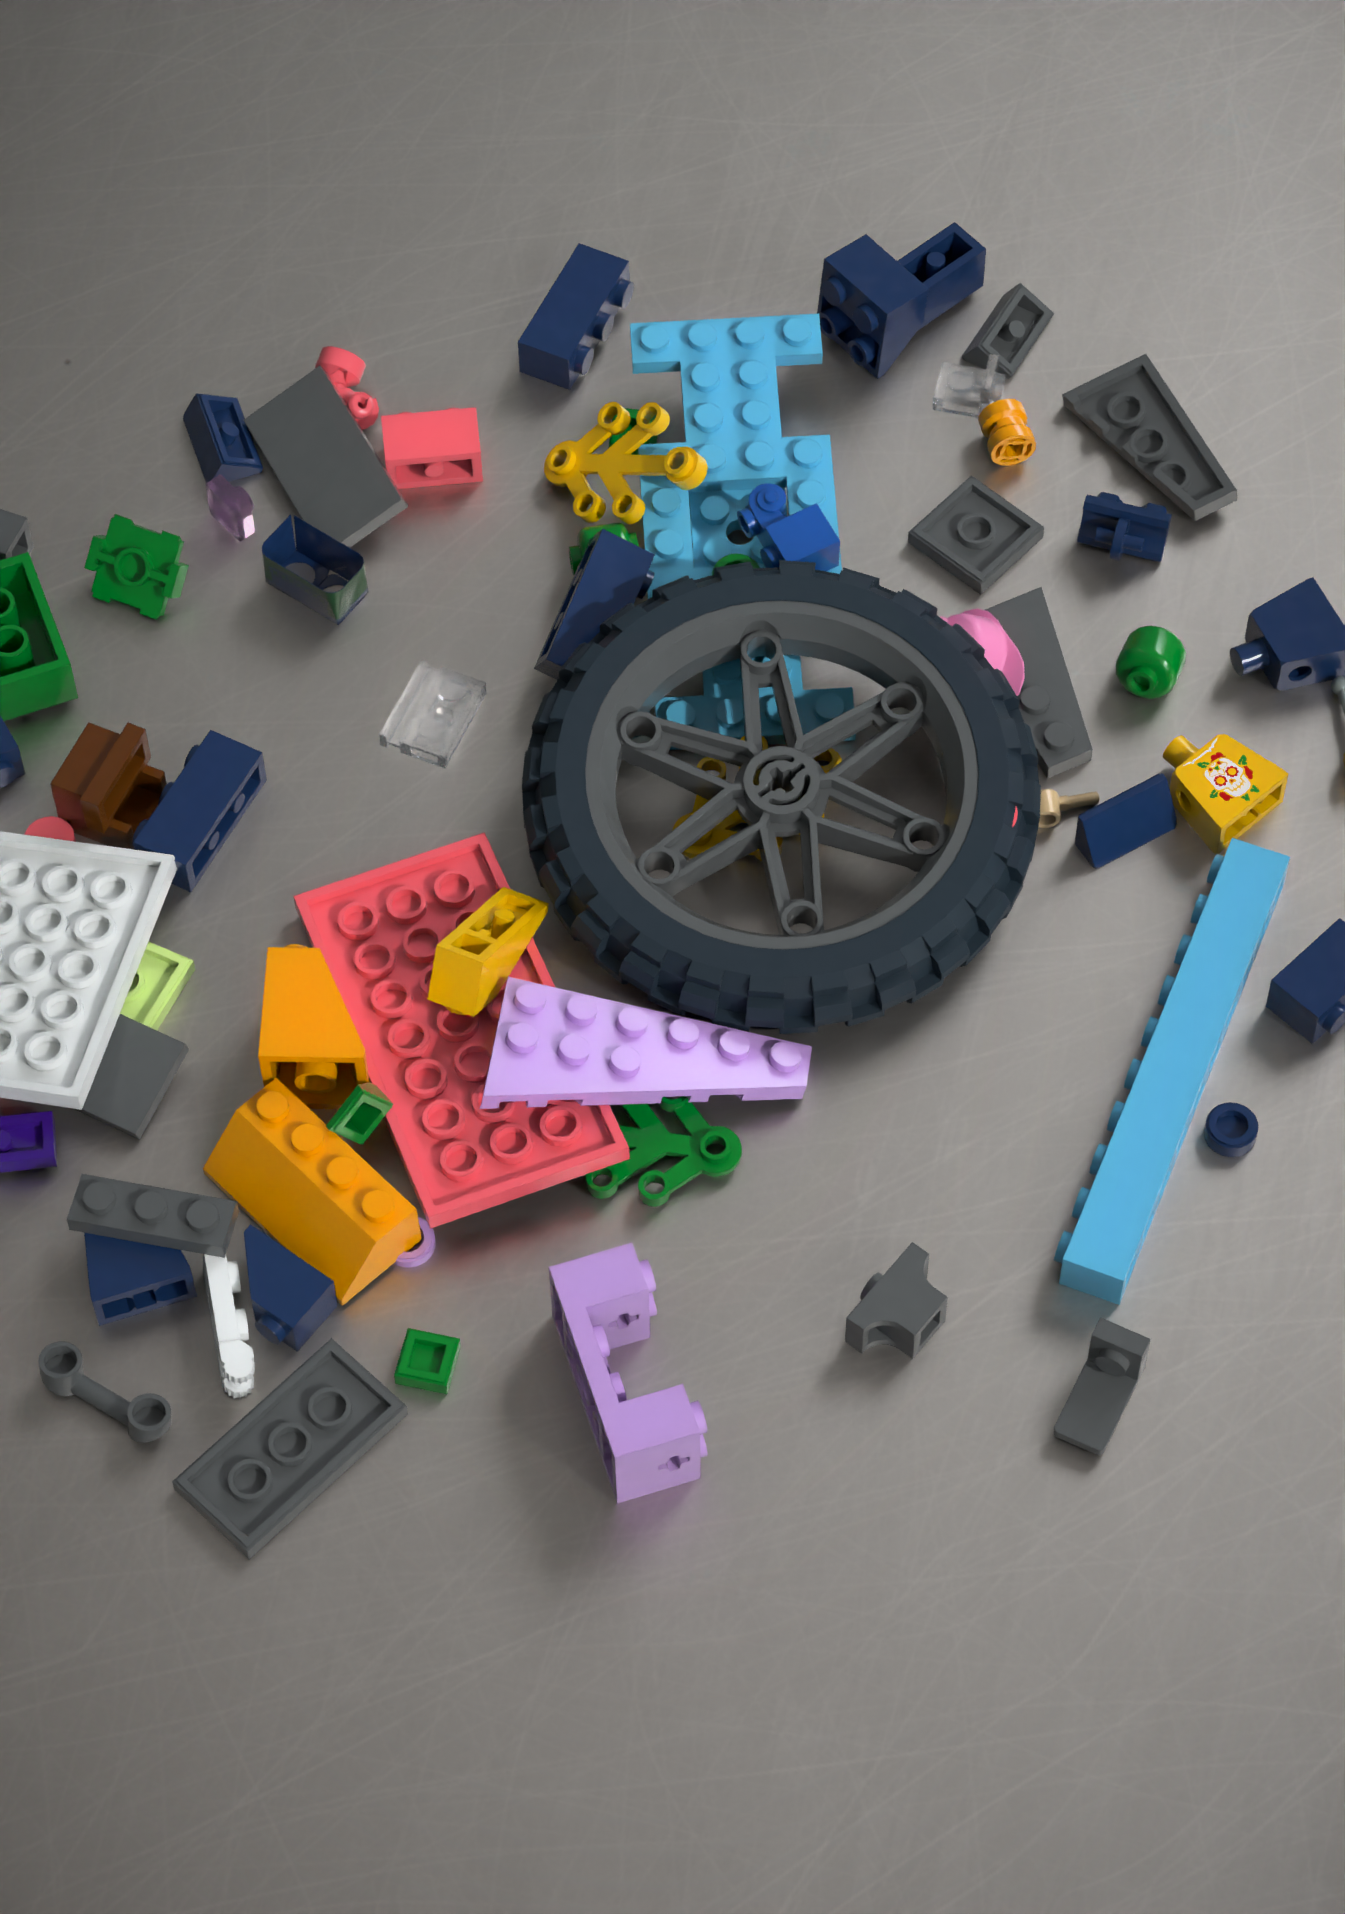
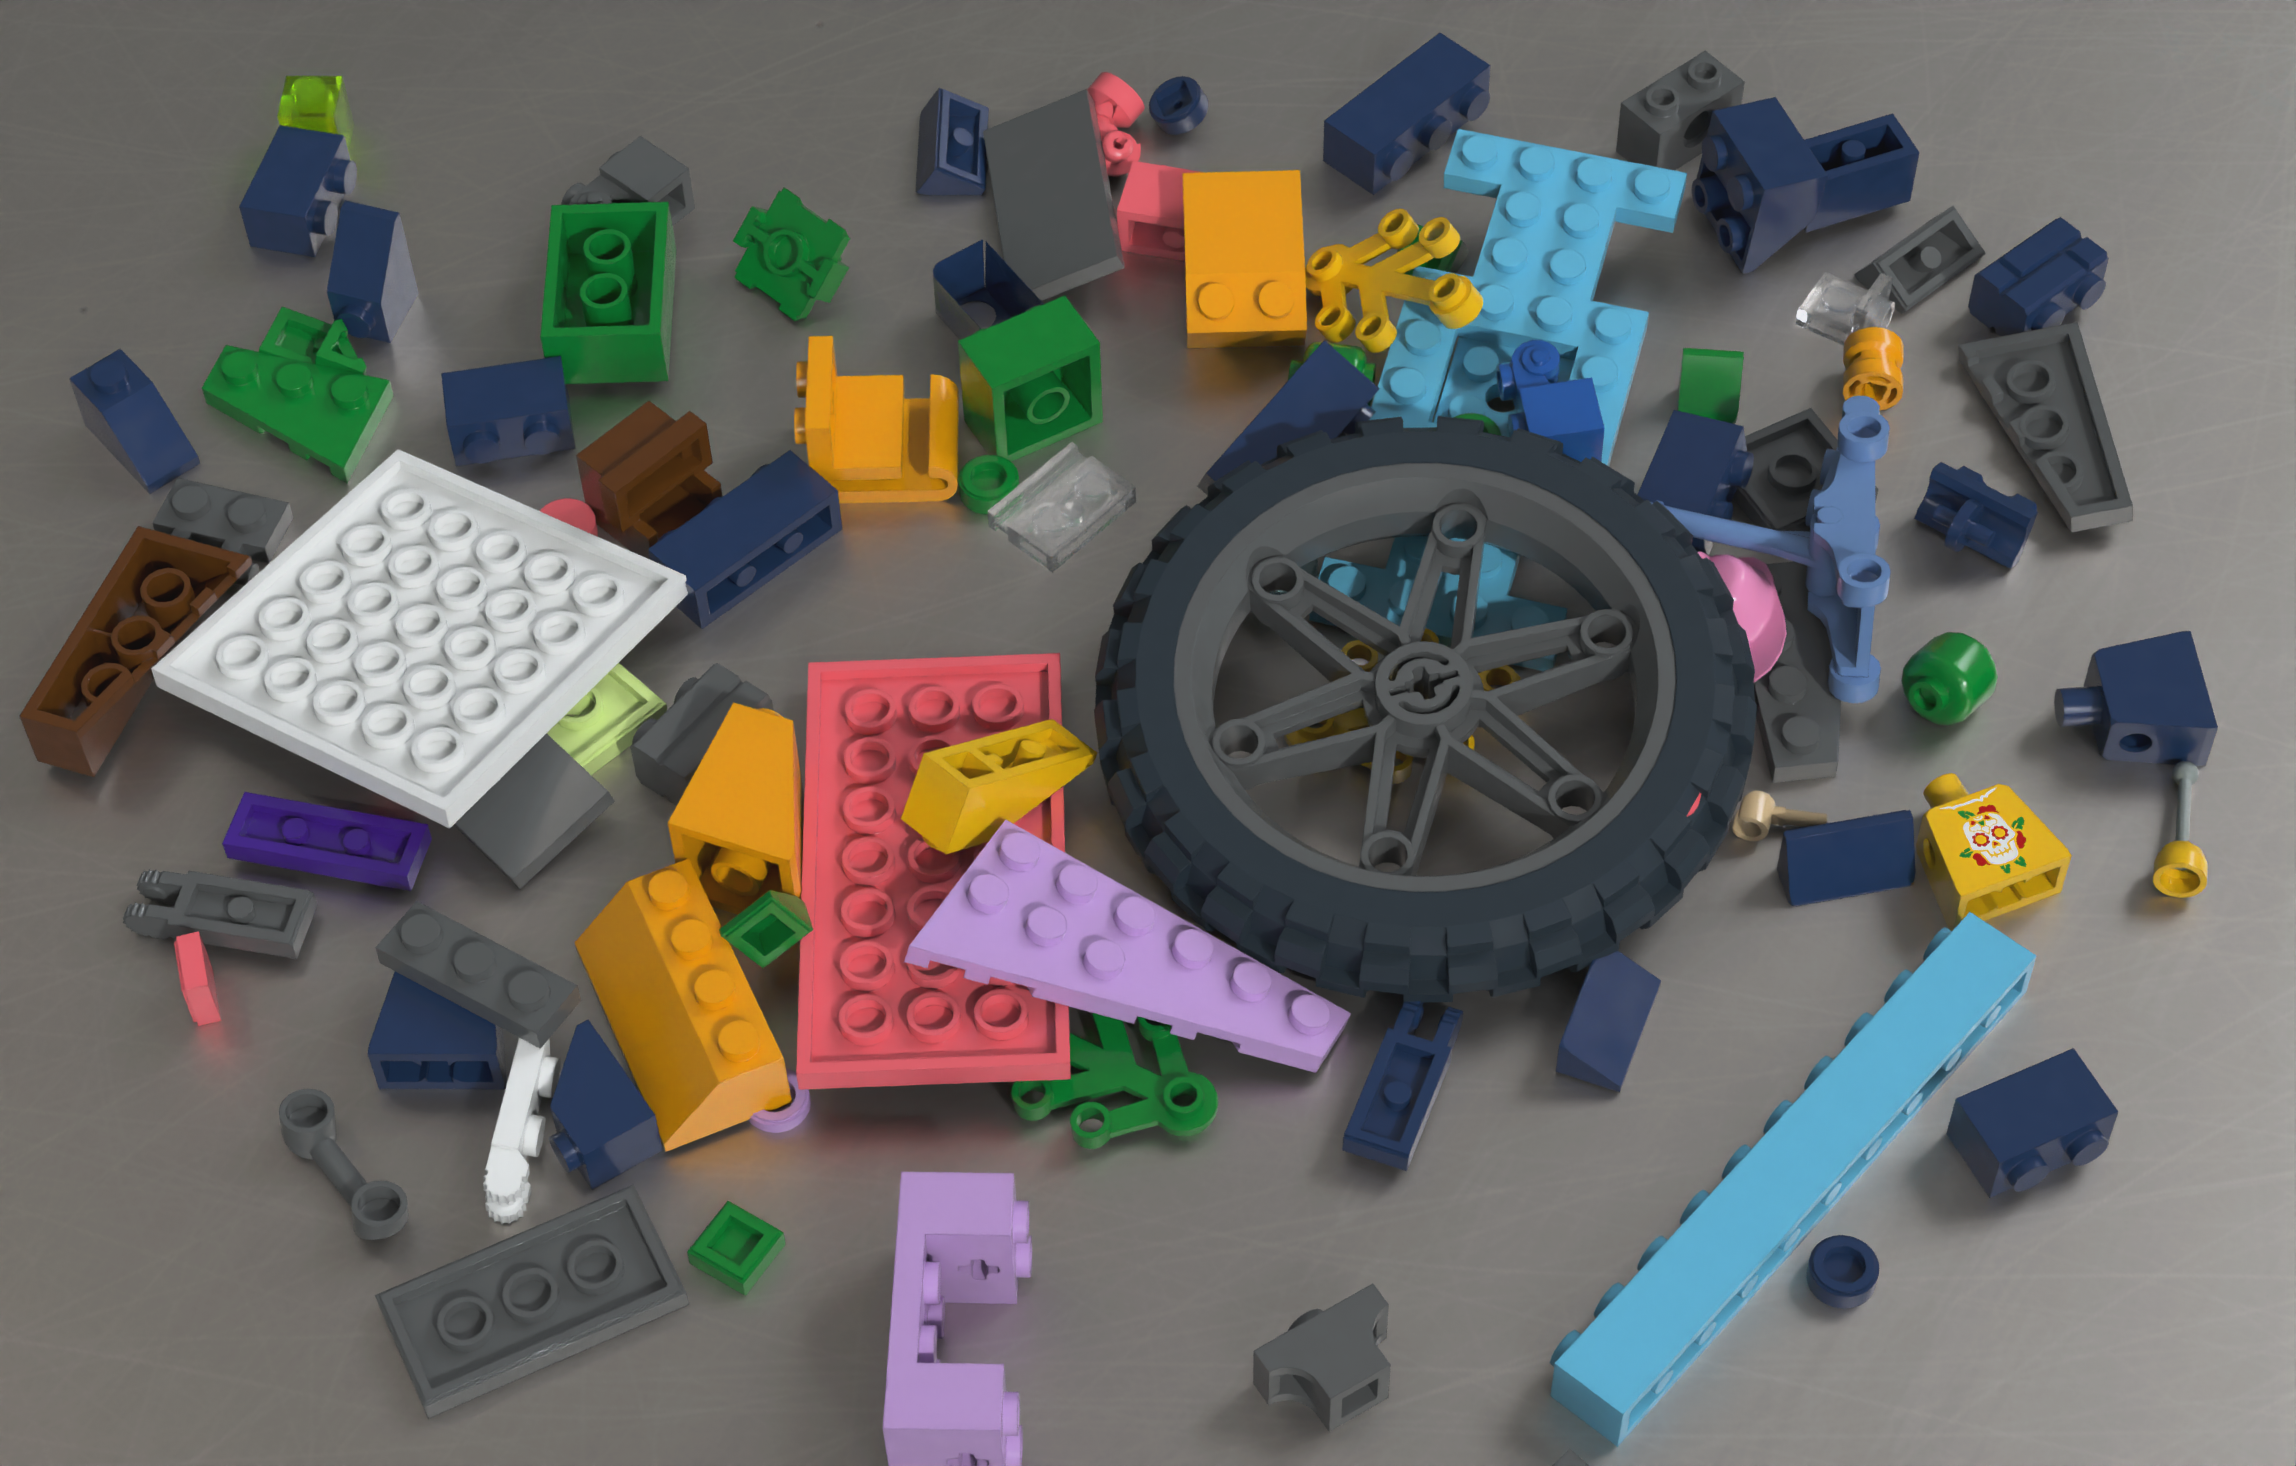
camera: 20 degrees right, 5 degrees down
clear purple plate [205,474,255,542] -> none
none -> dark grey brick [630,663,774,806]
none -> light orange piece [794,336,959,504]
none -> green brick [958,295,1103,462]
none -> green tile [958,455,1020,515]
none -> dark blue tile [1149,76,1209,135]
none -> light orange slope [1182,170,1307,348]
none -> dark blue hinge [1342,1001,1463,1171]
none -> dark blue slope [1556,951,1661,1092]
none -> dark grey brick [1616,51,1745,170]
none -> dark blue brick [1637,410,1754,555]
none -> medium blue piece [1650,396,1891,704]
none -> green slope [1677,348,1744,424]
none -> dark blue brick [1968,217,2109,337]

